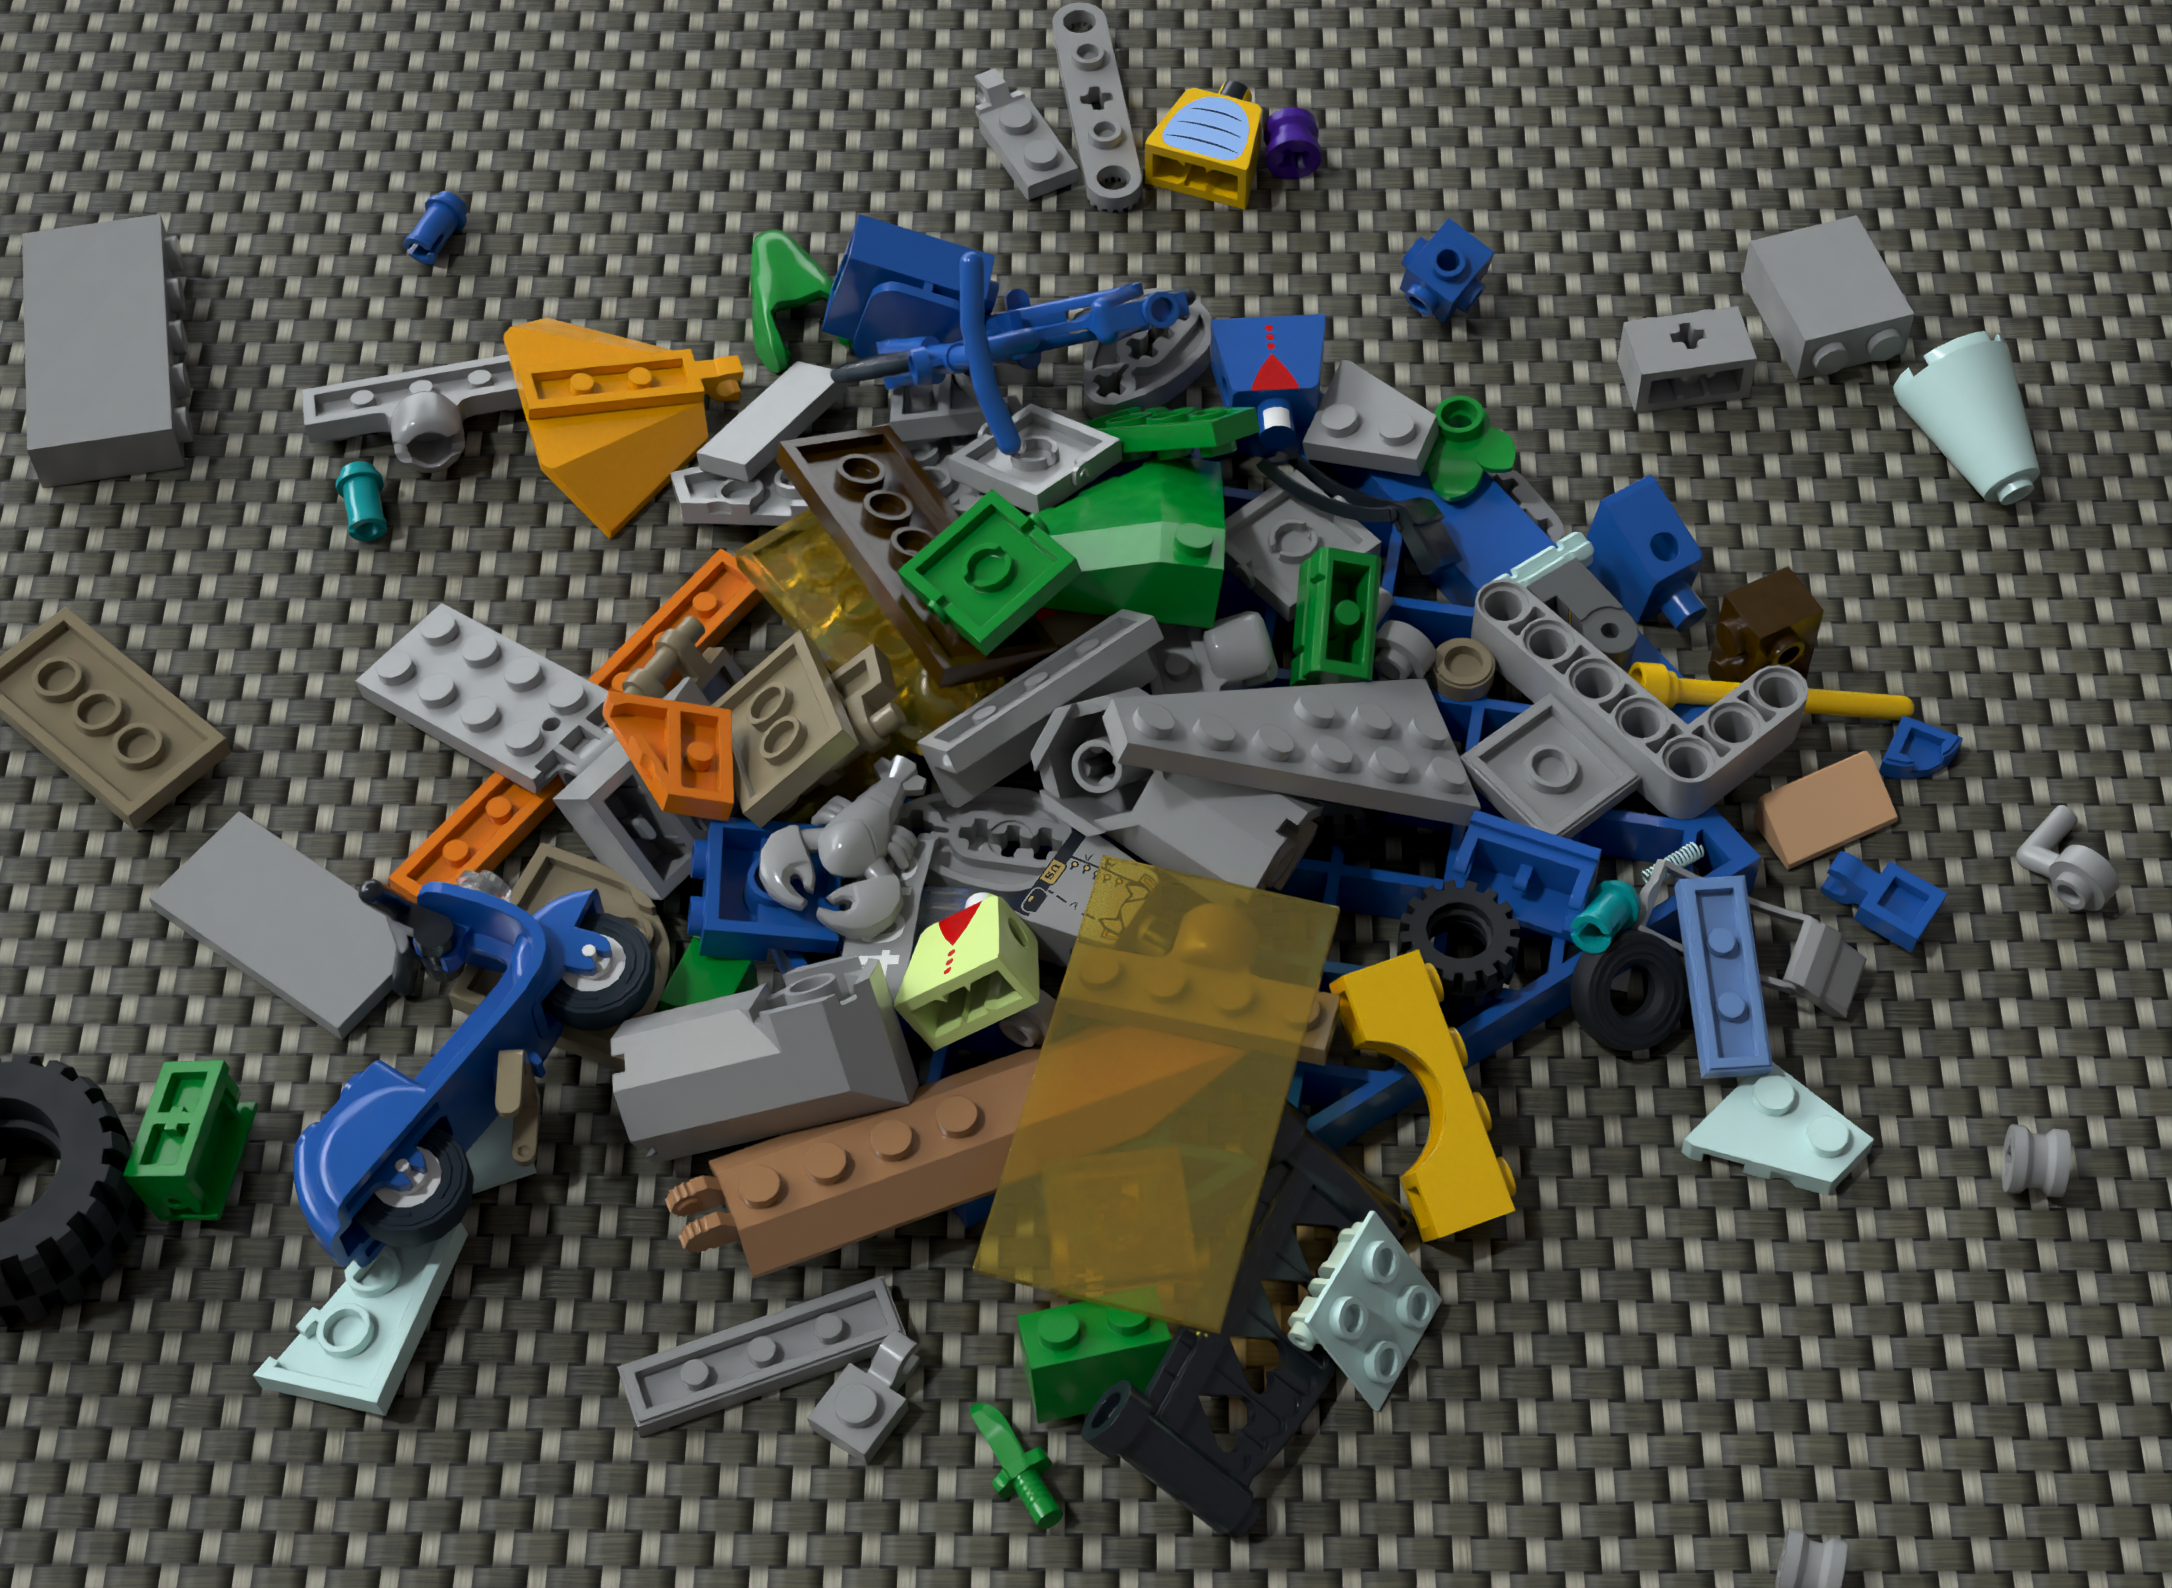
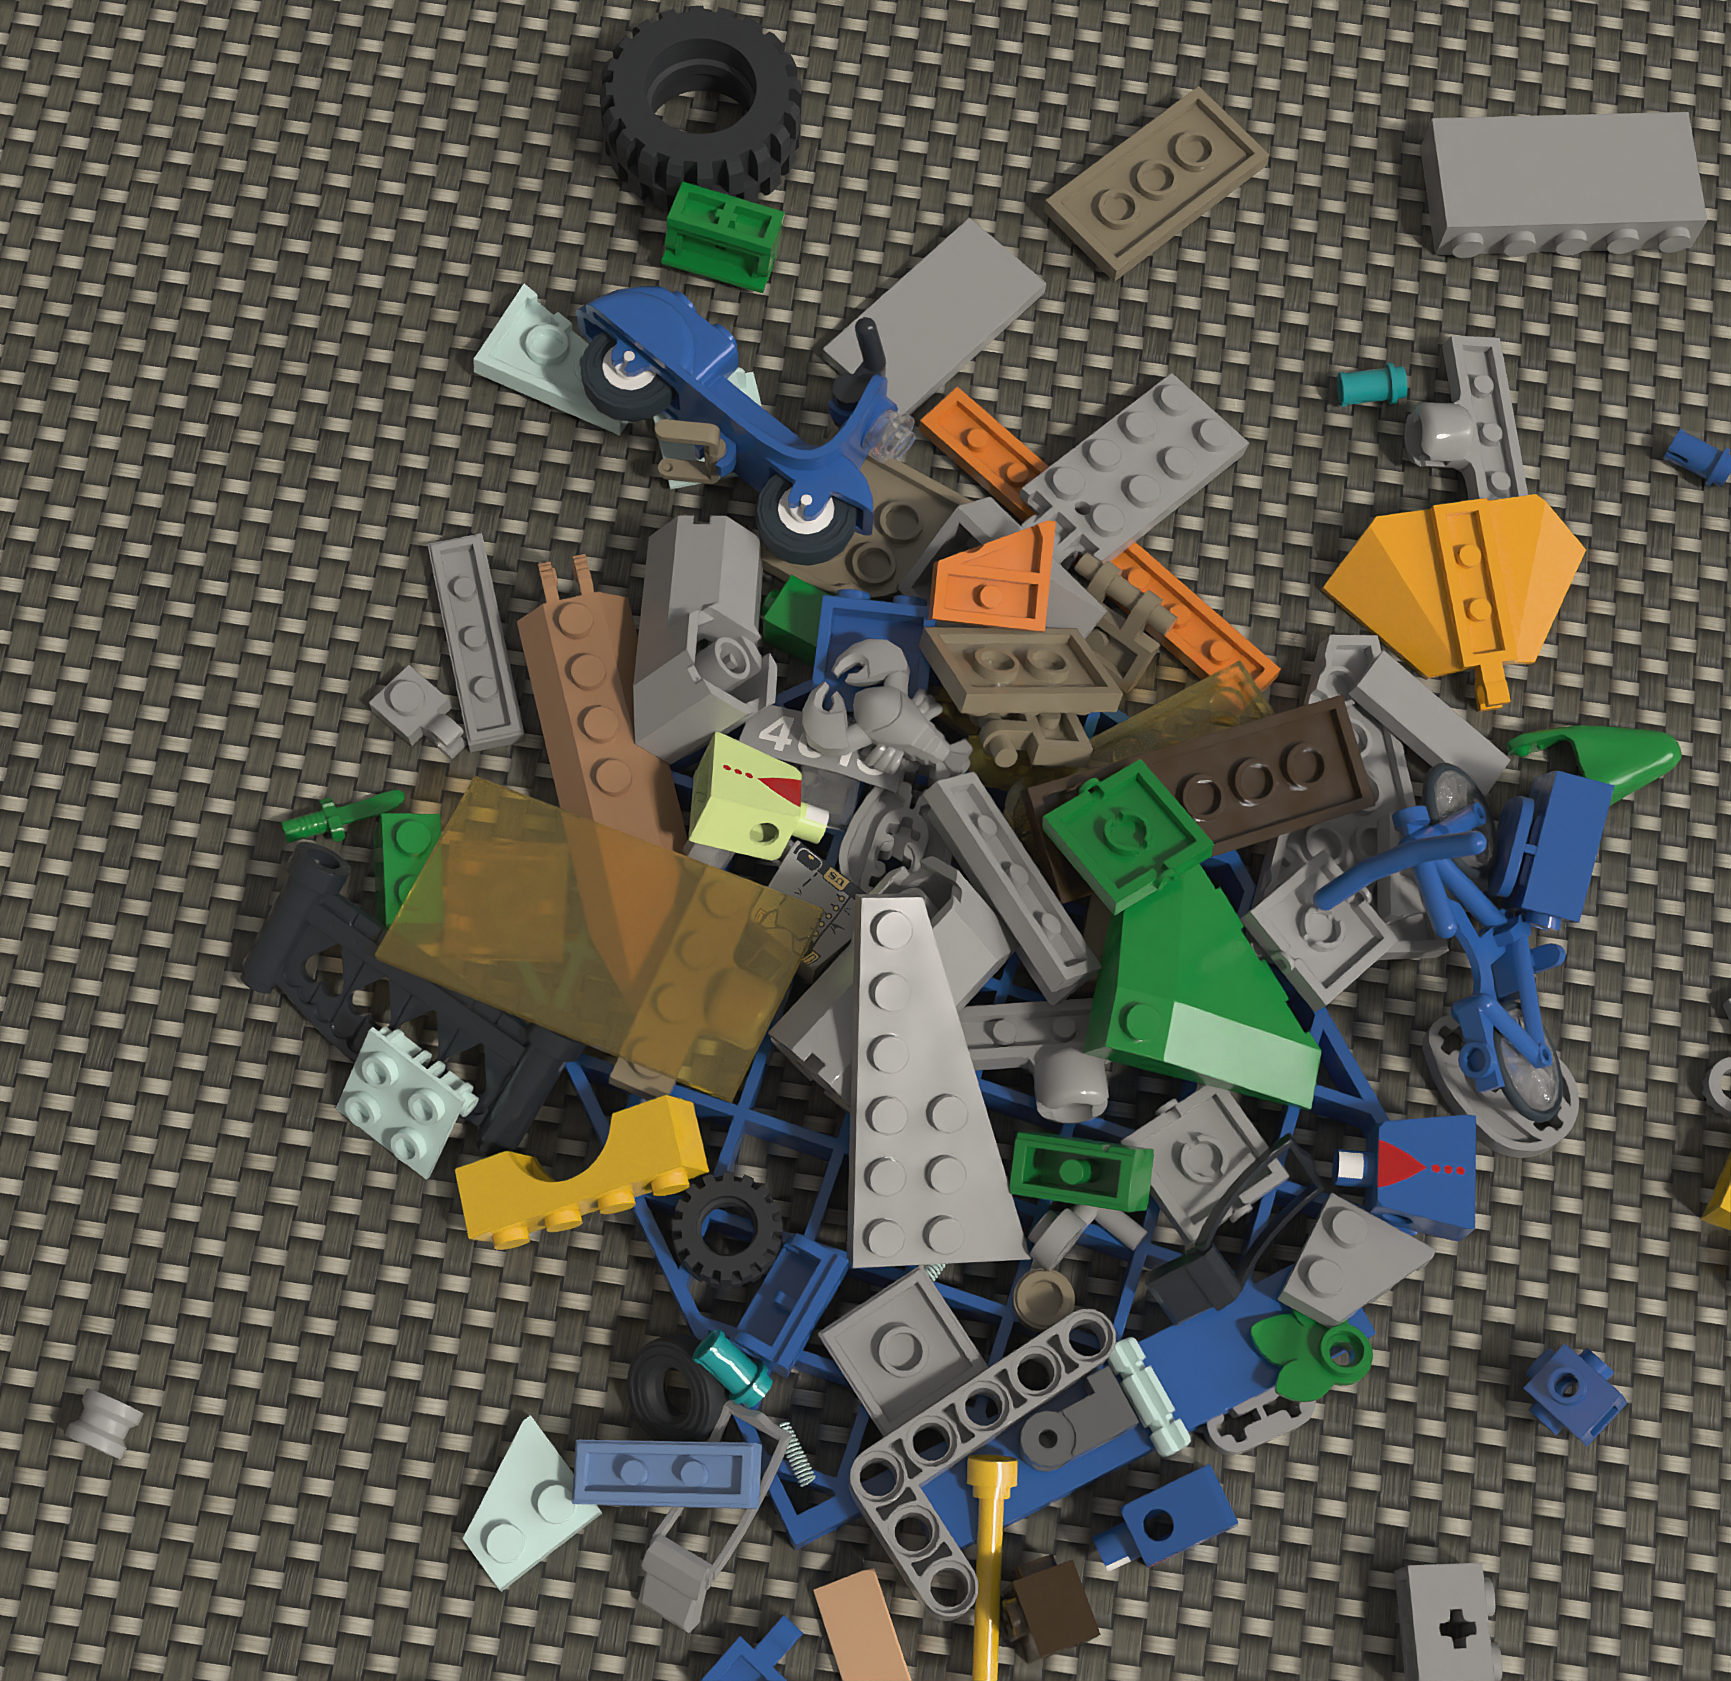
camera: 90 degrees right, 15 degrees up
green wing [1081,407,1260,463] -> none

